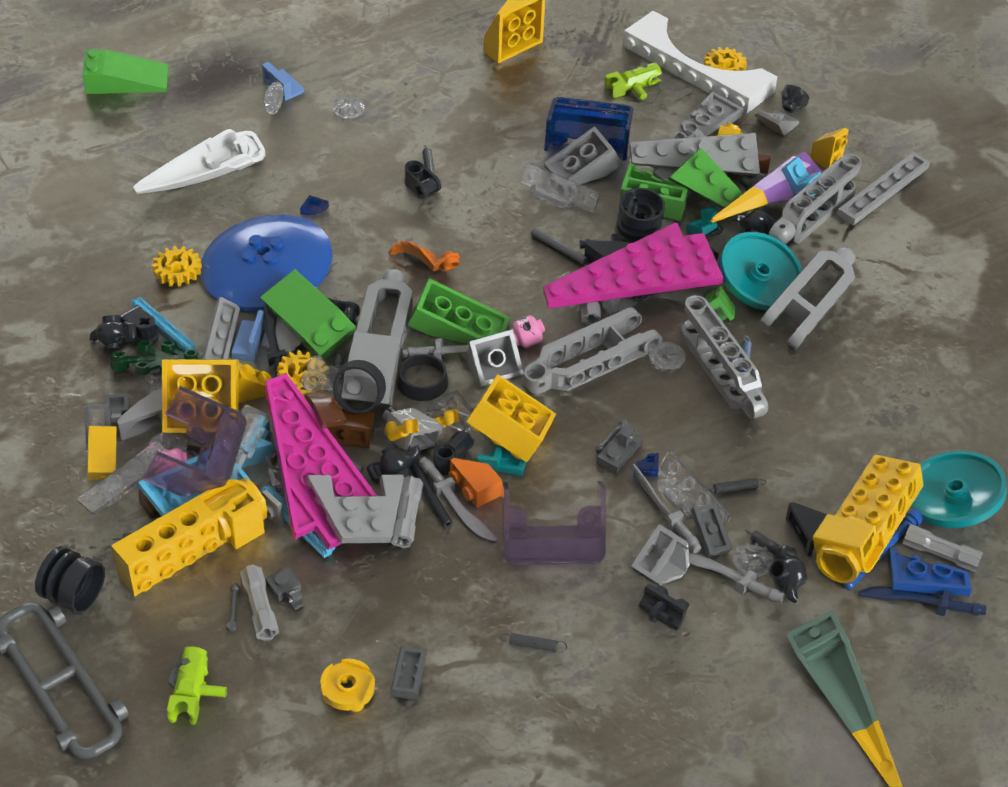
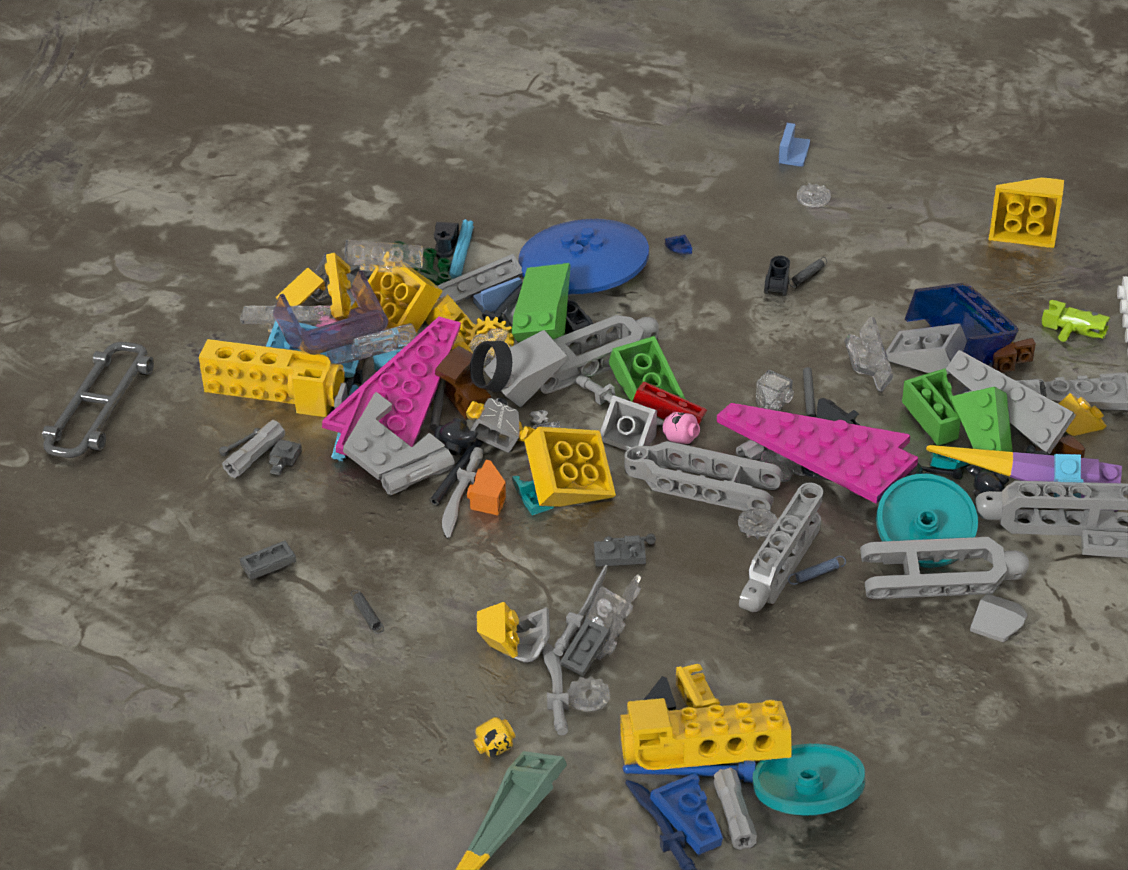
camera: 55 degrees right, 5 degrees down
black wheel [35,546,105,614] -> none
bright green slope [82,49,169,94] -> none
black piece [89,315,137,350] -> none
white piece [133,129,265,194] -> none
yellow gear [152,246,202,287] -> none
lime piece [167,647,227,725] -> none
clear gear [264,82,284,114] -> none
yellow plate [320,659,375,712] -> none
orange plant [388,240,460,271] -> none
black tyre [397,354,448,401] -> none
black piece [433,430,474,476] -> none
clear purple windscreen [502,481,606,565] -> none
black wheel [616,188,665,242] -> none
clear blue tile [633,453,659,477] -> none
black hips [638,583,689,630] -> none
bright green panel [700,285,735,321] -> none
dark grey piece [706,478,767,494] -> none
dark grey piece [745,530,781,557] -> none
black piece [769,545,807,603] -> none
none -> yellow wing [325,253,351,324]
none -> clear bracket [345,240,423,272]
none -> yellow head [473,717,516,758]
none -> yellow slope [477,602,519,658]
none -> light grey axle [529,410,549,424]
none -> red slope [632,382,707,426]
none -> yellow hinge [676,664,720,708]
none -> clear slope [756,370,794,411]
none -> light grey slope [970,593,1028,642]
none -> reddish brown slope [992,338,1036,373]

